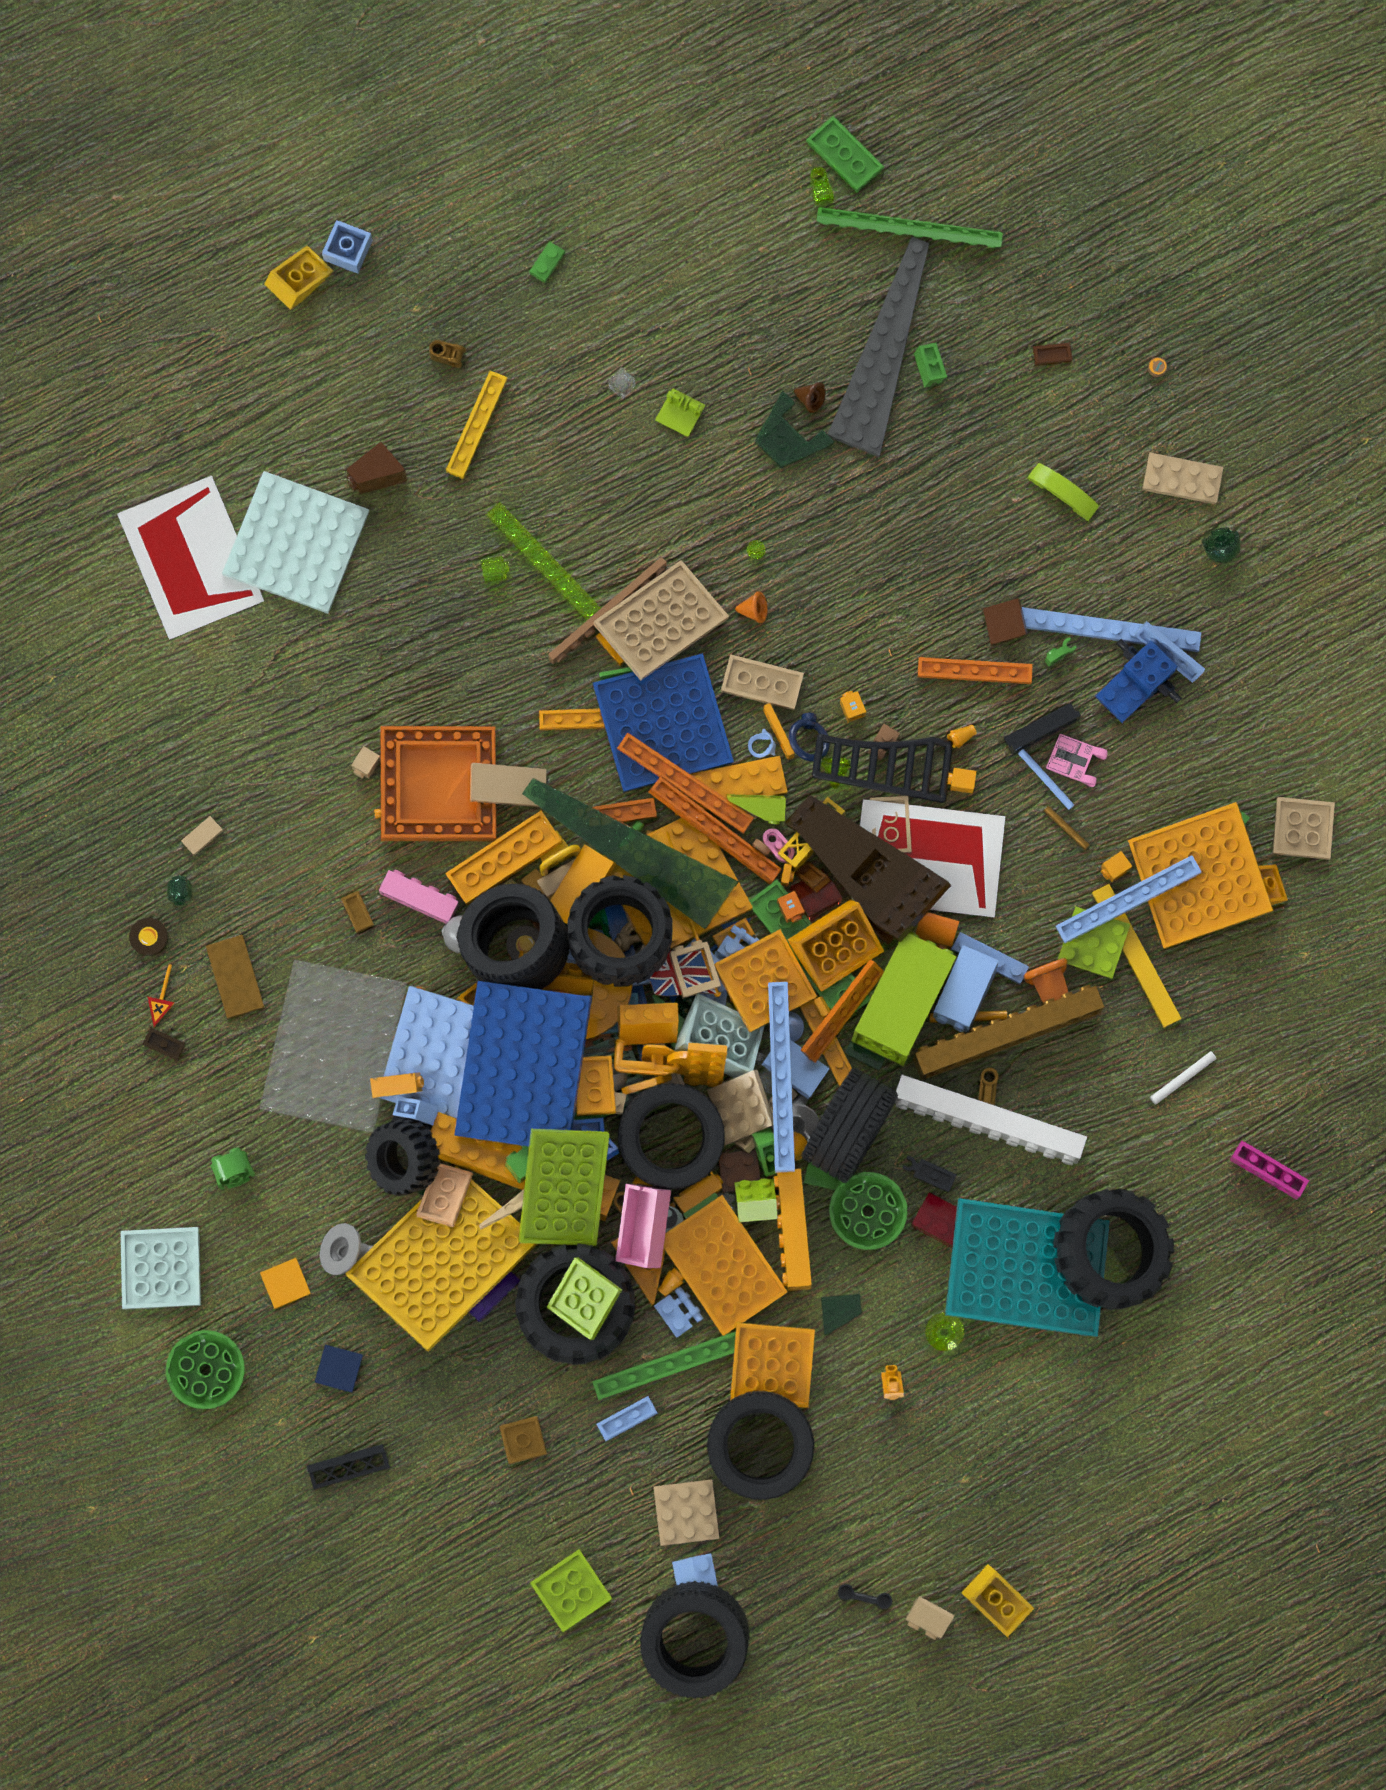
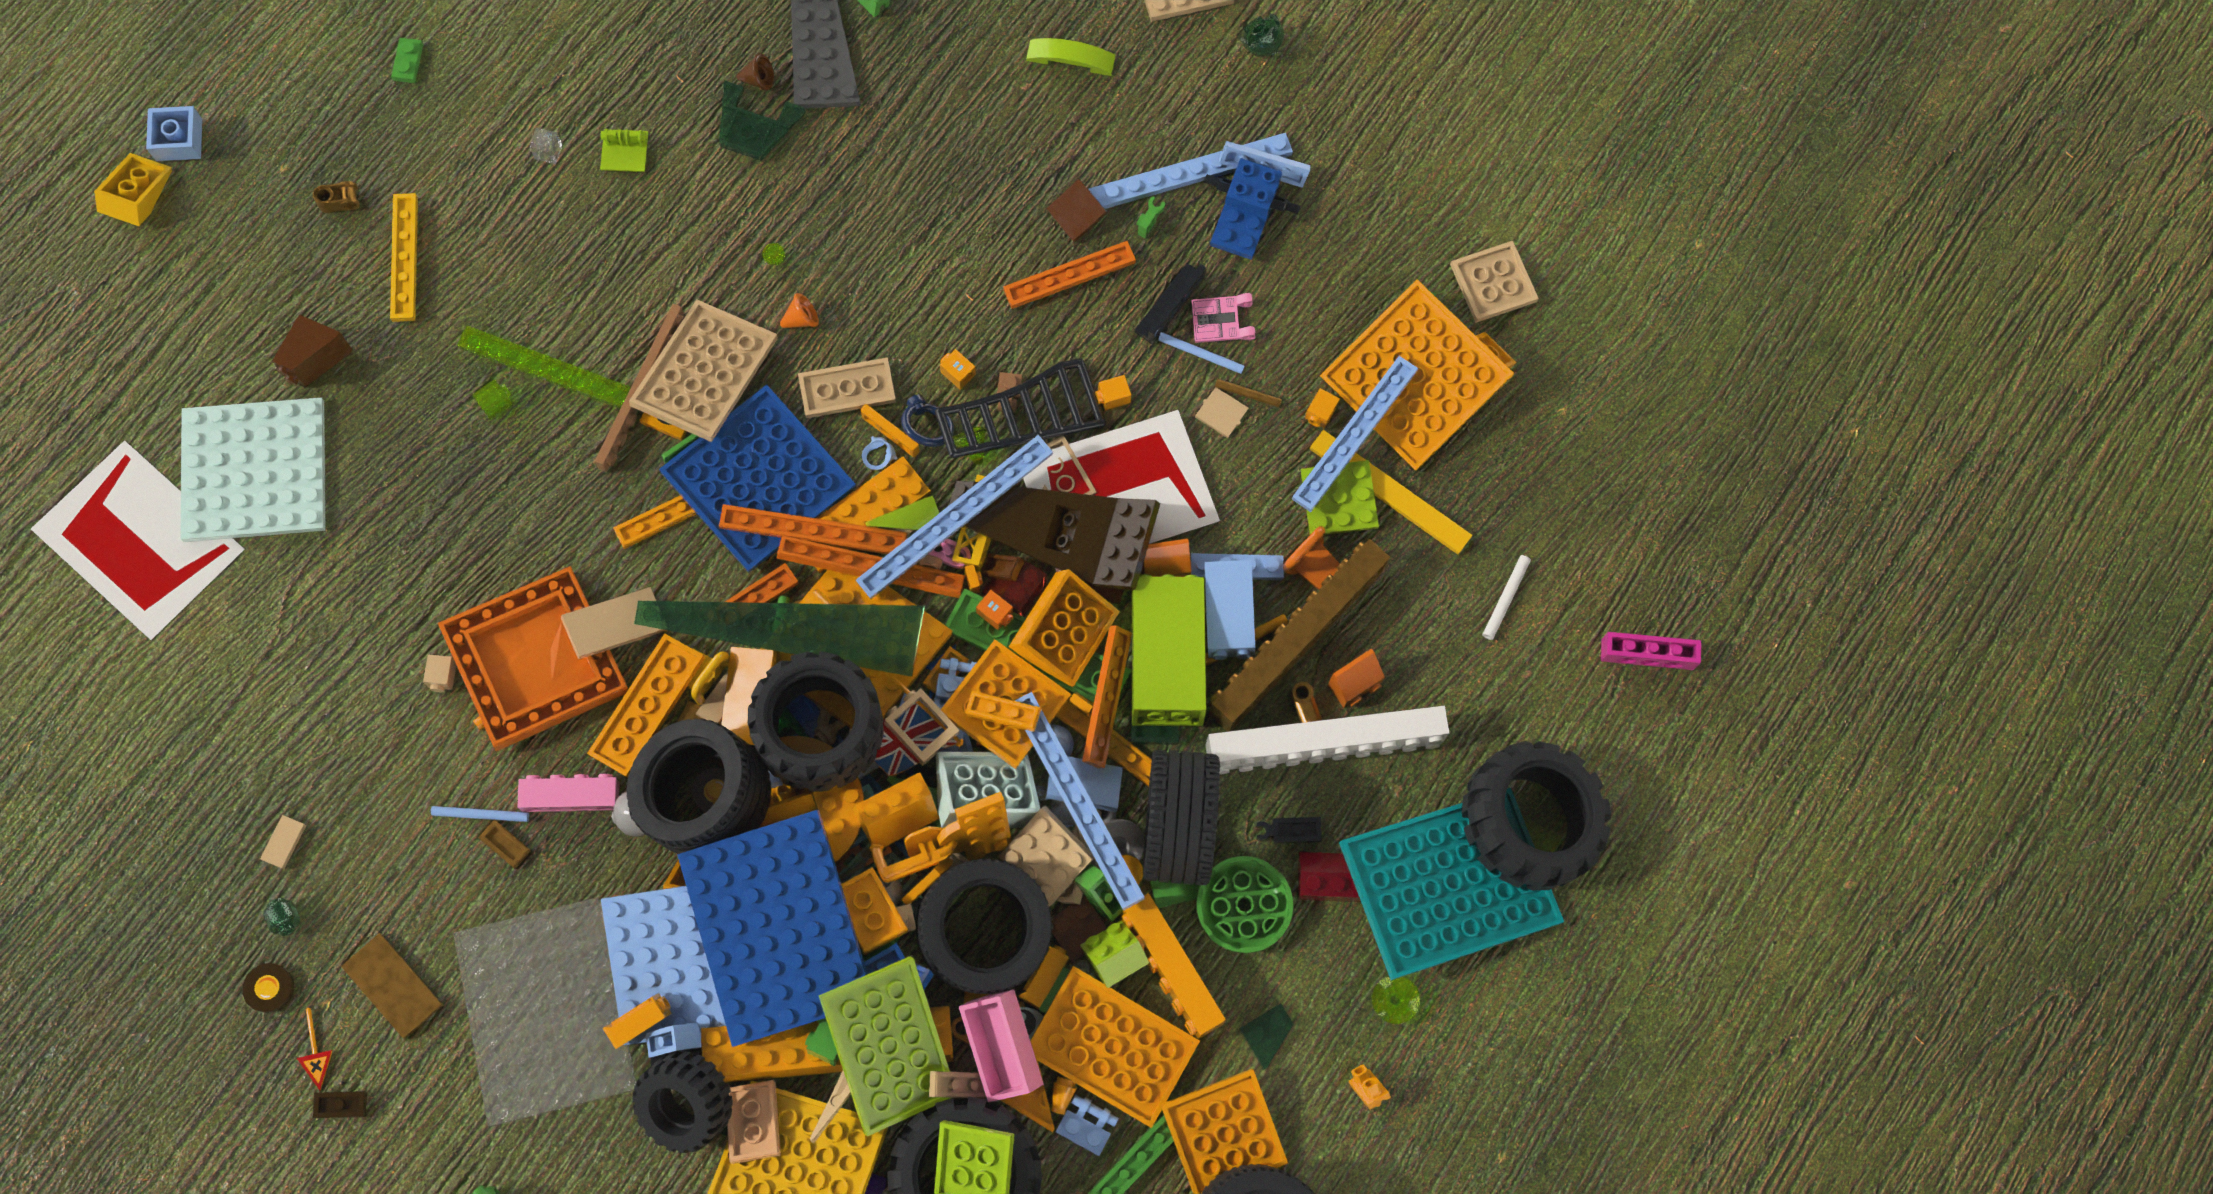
camera: 30 degrees left, 5 degrees down
light orange cone [947,725,977,748] -> none
none -> light blue bar [431,806,529,822]
none -> light blue plate [856,435,1053,599]
none -> tan tile [929,1071,987,1099]
none -> light orange tile [965,691,1041,732]
none -> tan piece [1195,387,1249,438]
none -> orange slope [1328,649,1385,708]

